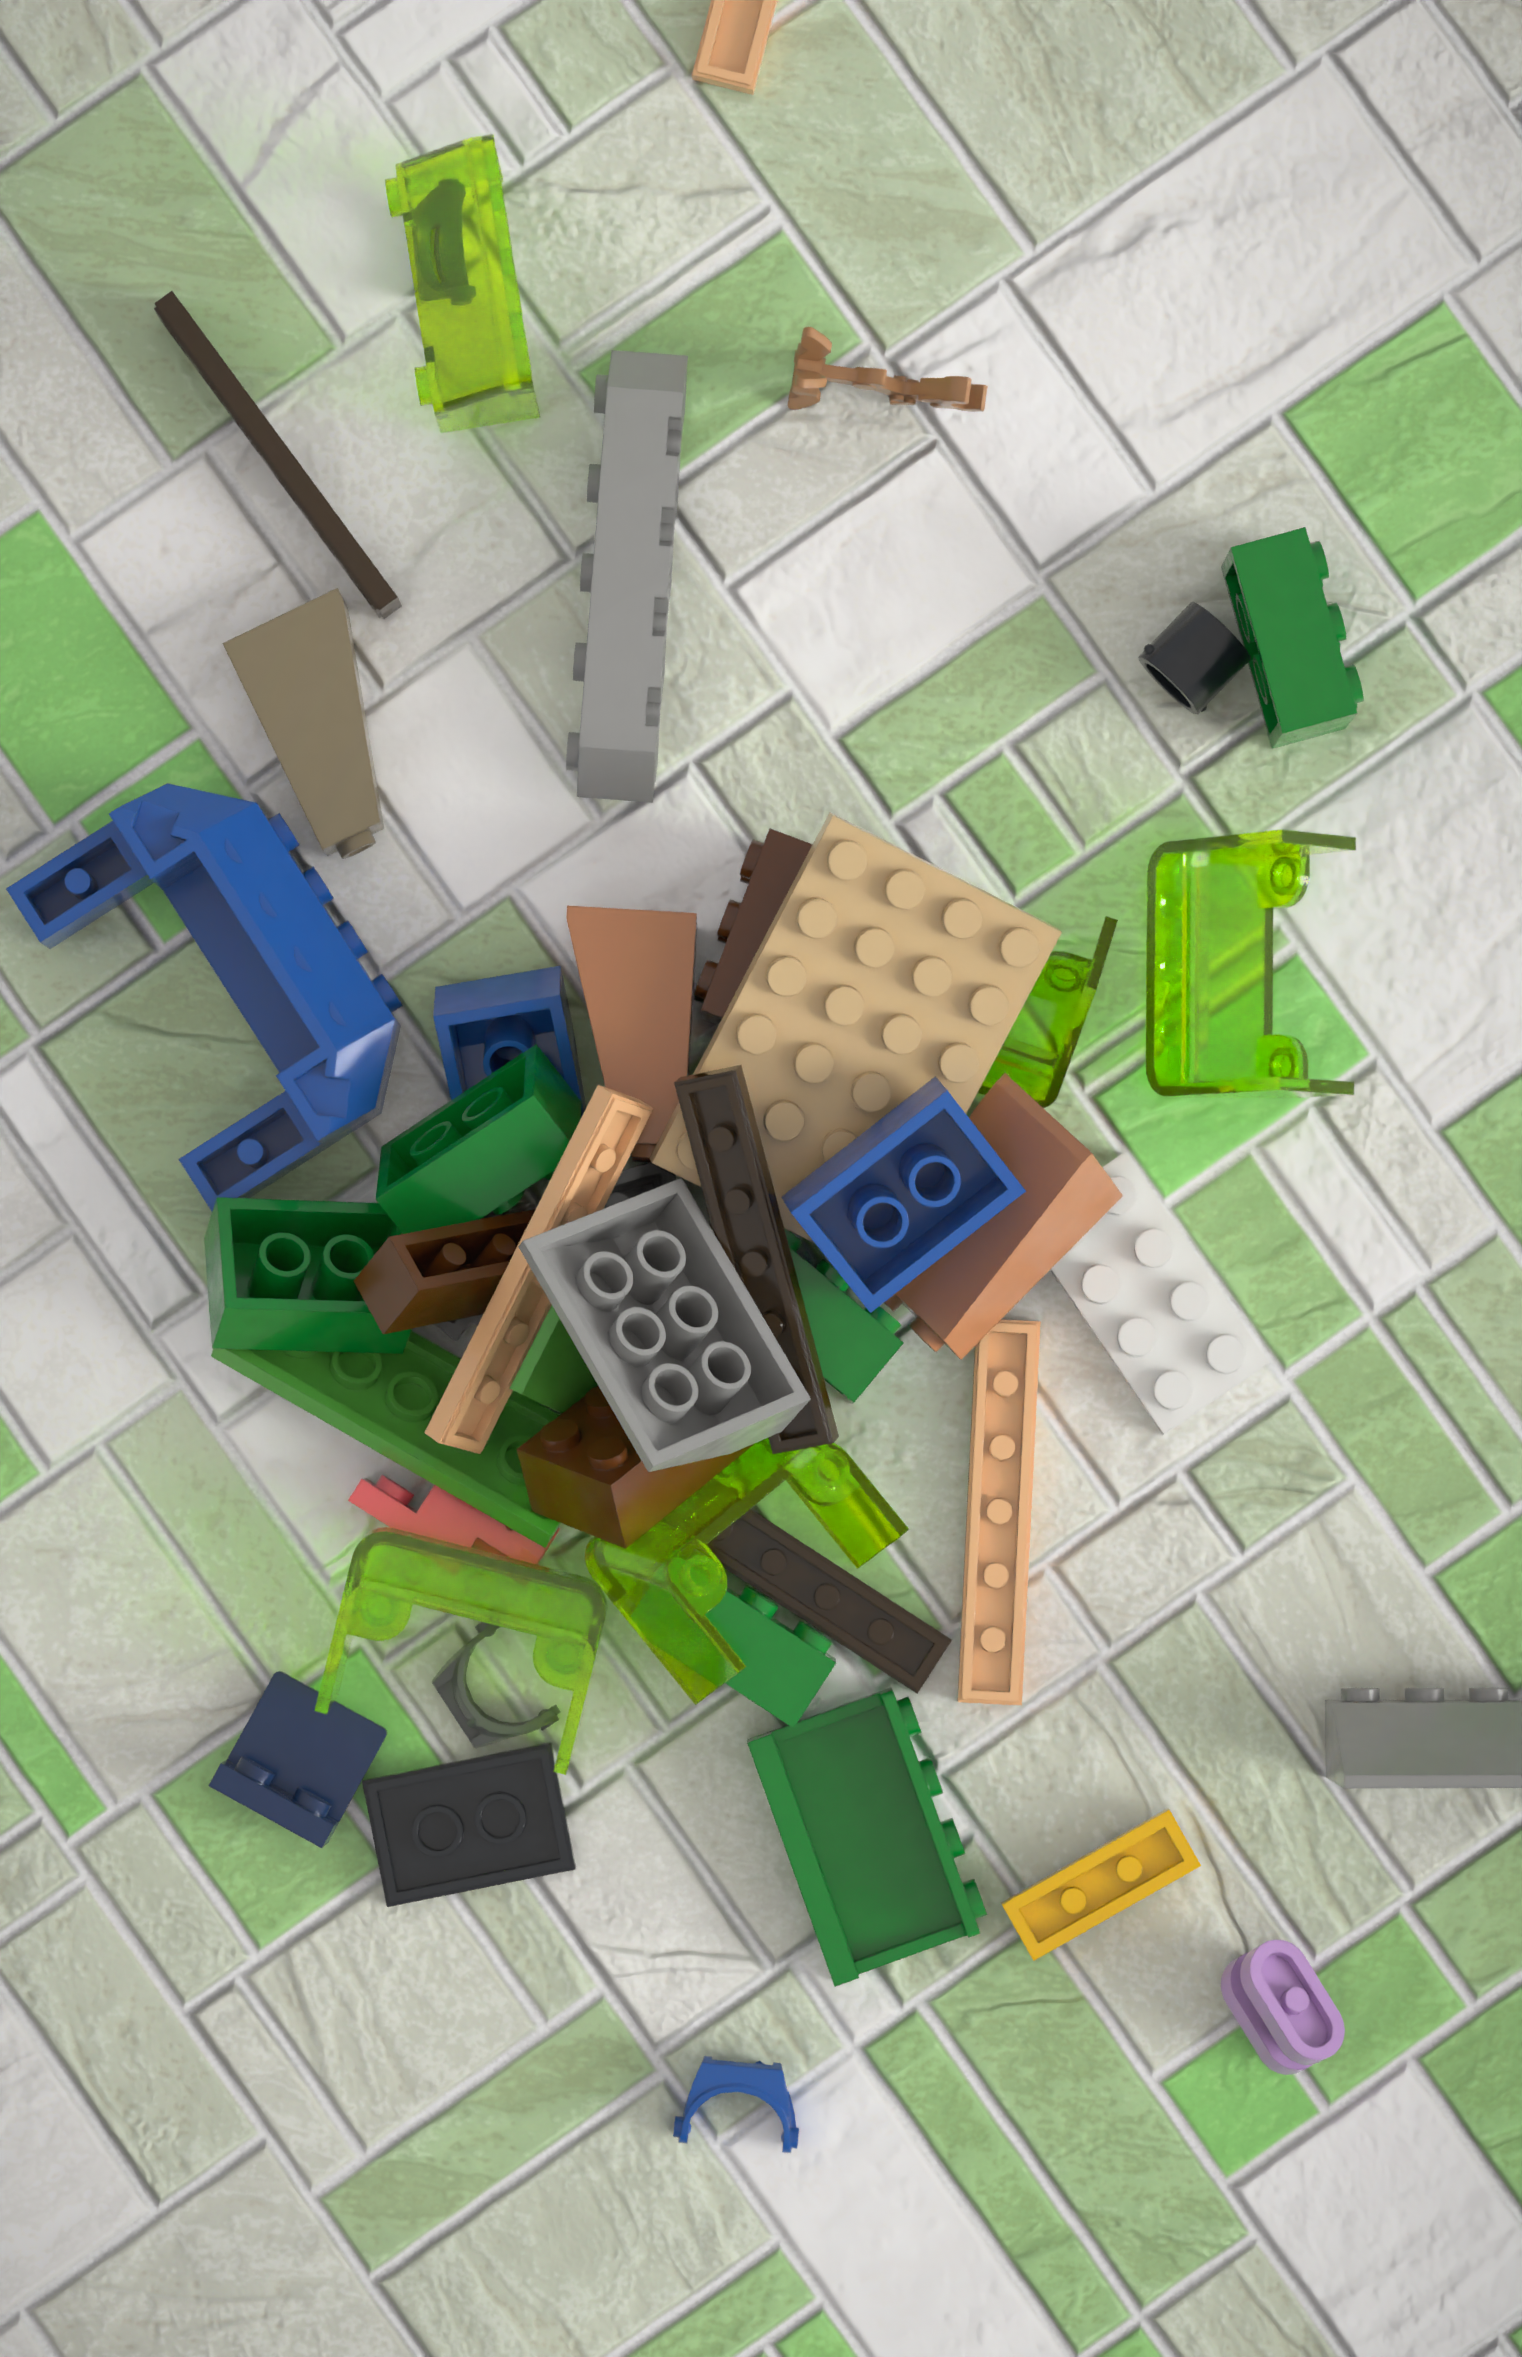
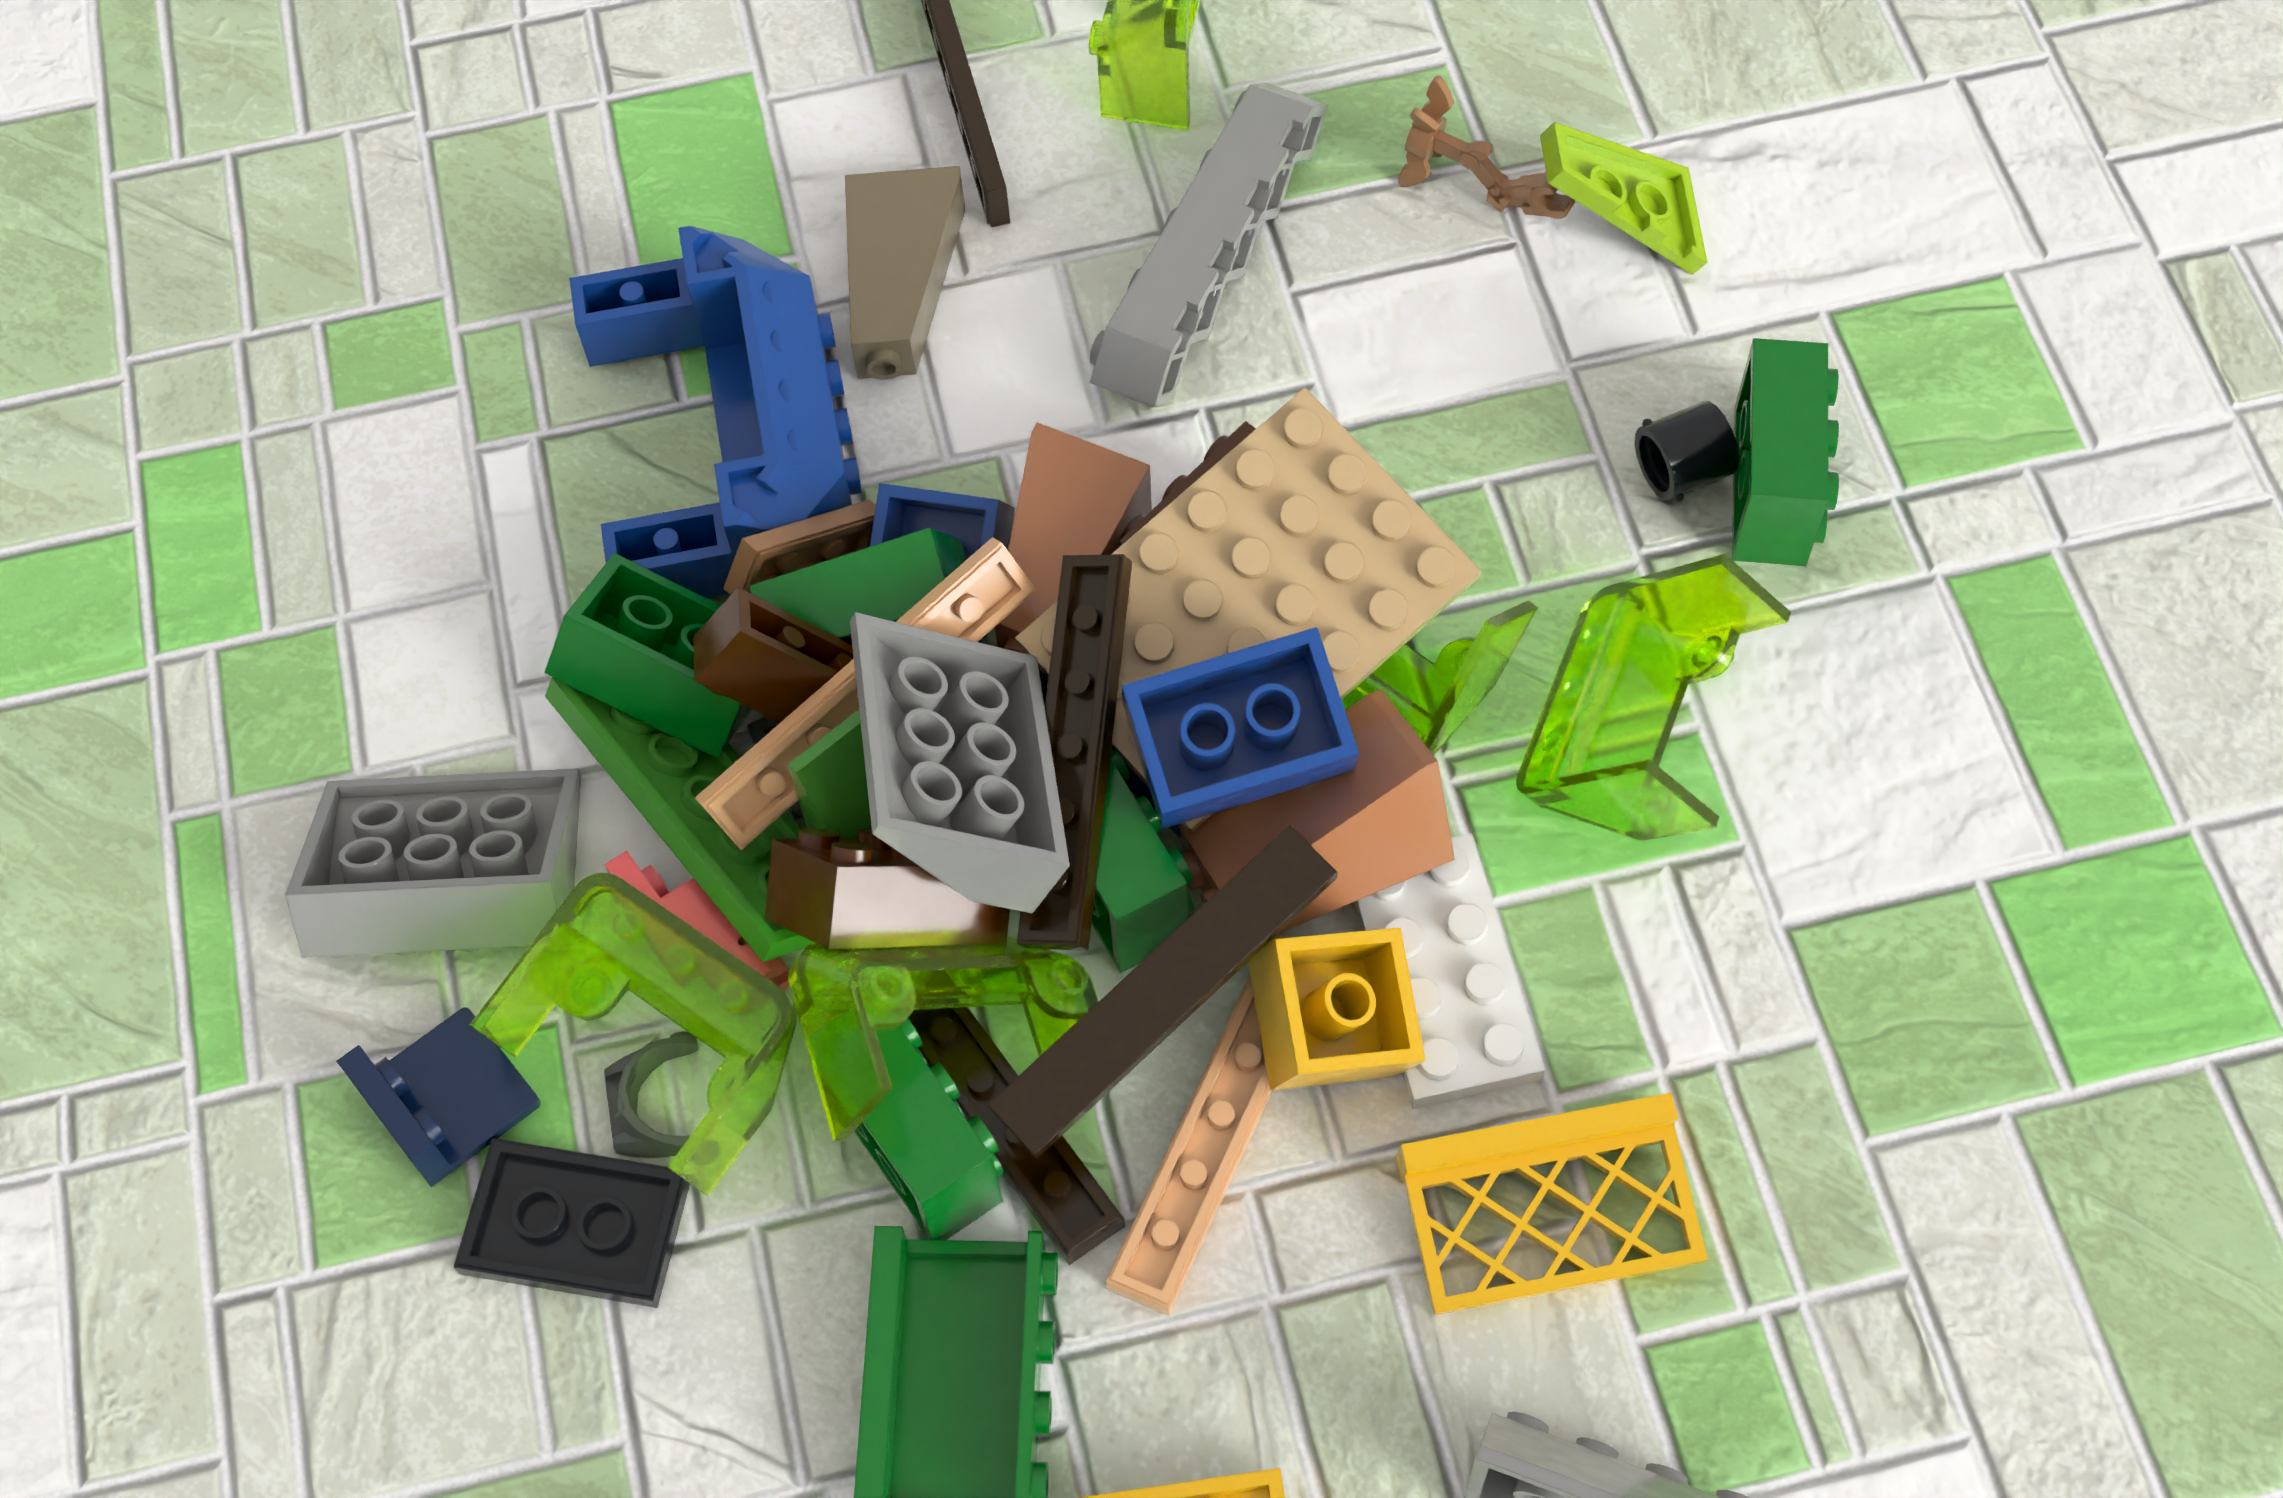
camera: 20 degrees right, 25 degrees down
none -> light grey slope [285,768,581,958]
none -> medium nougat tile [723,500,876,595]
none -> dark brown tile [988,825,1338,1159]
none -> yellow brick [1248,928,1426,1091]
none -> yellow fence [1395,1093,1708,1316]
none -> lime wing [1540,122,1708,275]

